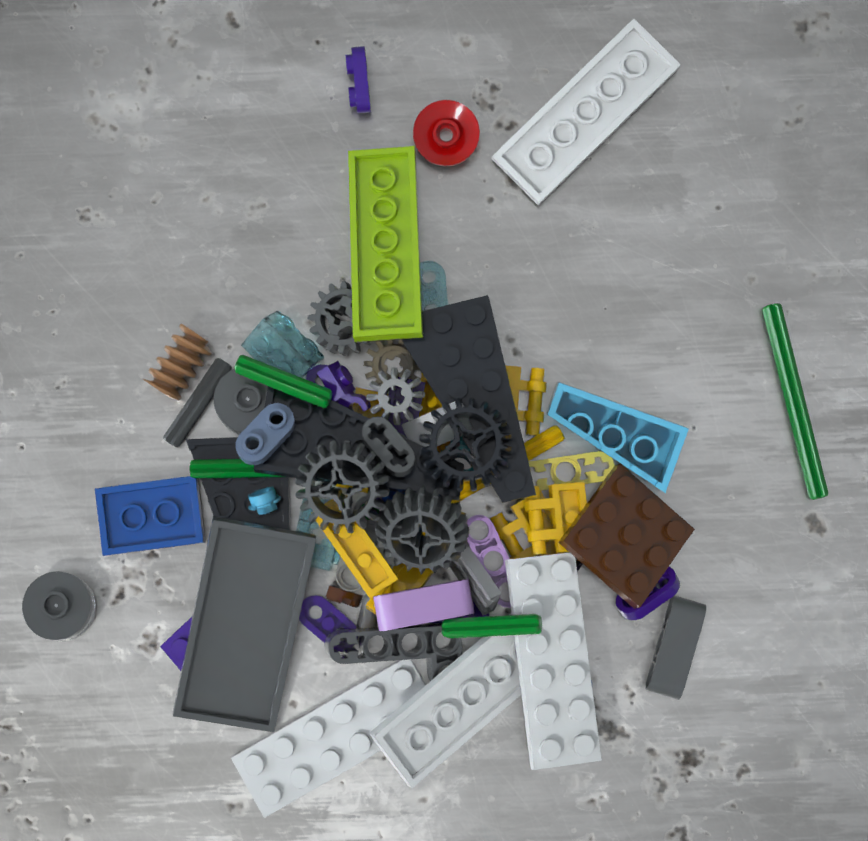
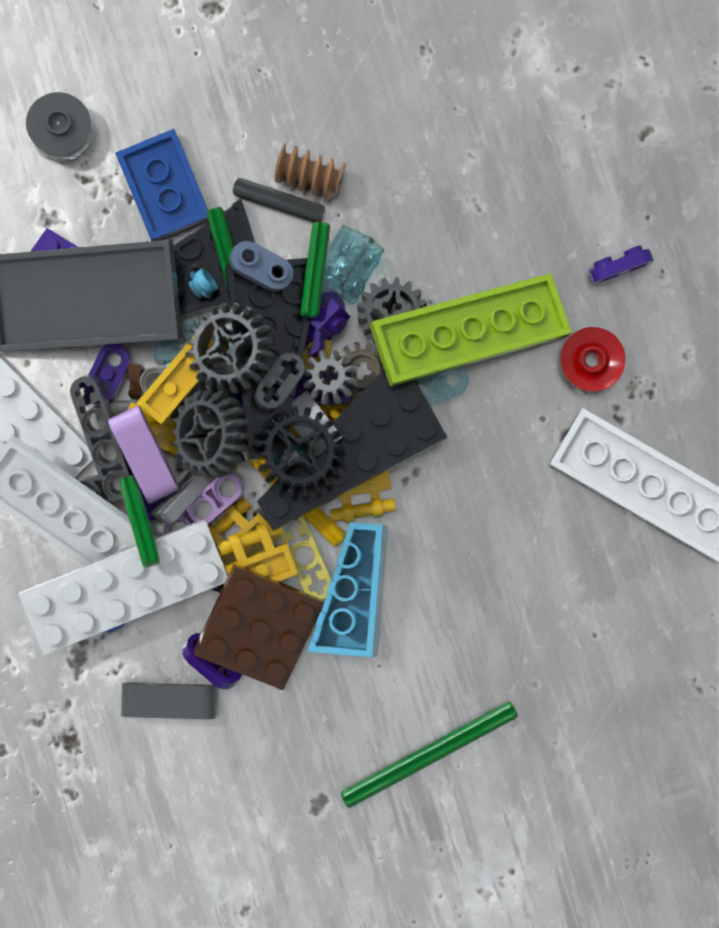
camera: 80 degrees right, 0 degrees up
dark grey piece [214,369,268,435] -> none

